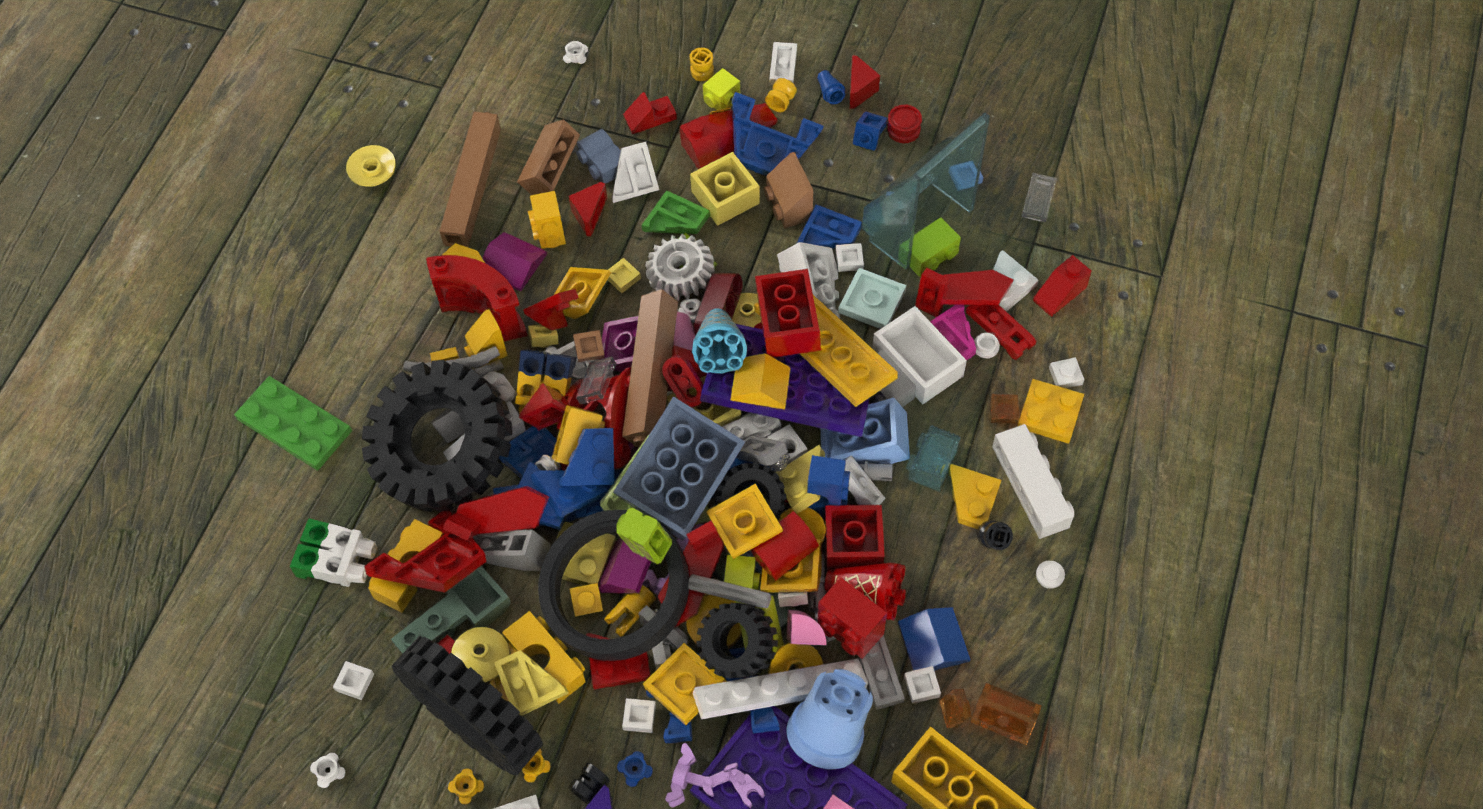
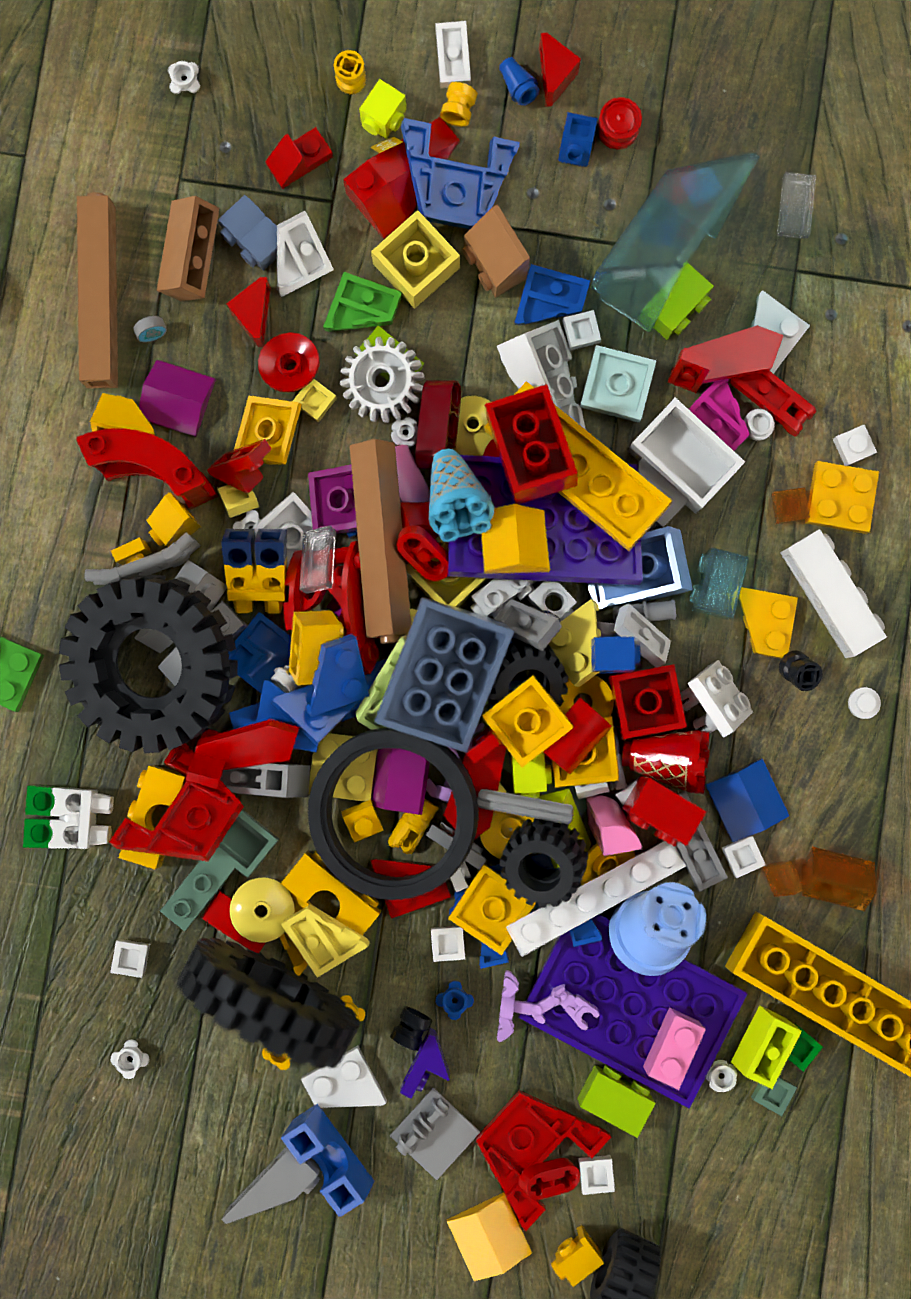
camera: 15 degrees left, 25 degrees up
red slope [519,383,570,430] -> none
yellow brick [528,191,566,249] -> none
medium nougat plate [573,330,604,362] -> none
lime brick [616,507,672,564] -> none
red slope [1033,255,1092,317] -> none
none -> light grey tile [133,316,167,342]
none -> red dish [258,332,320,392]
none -> white plate [680,660,753,737]

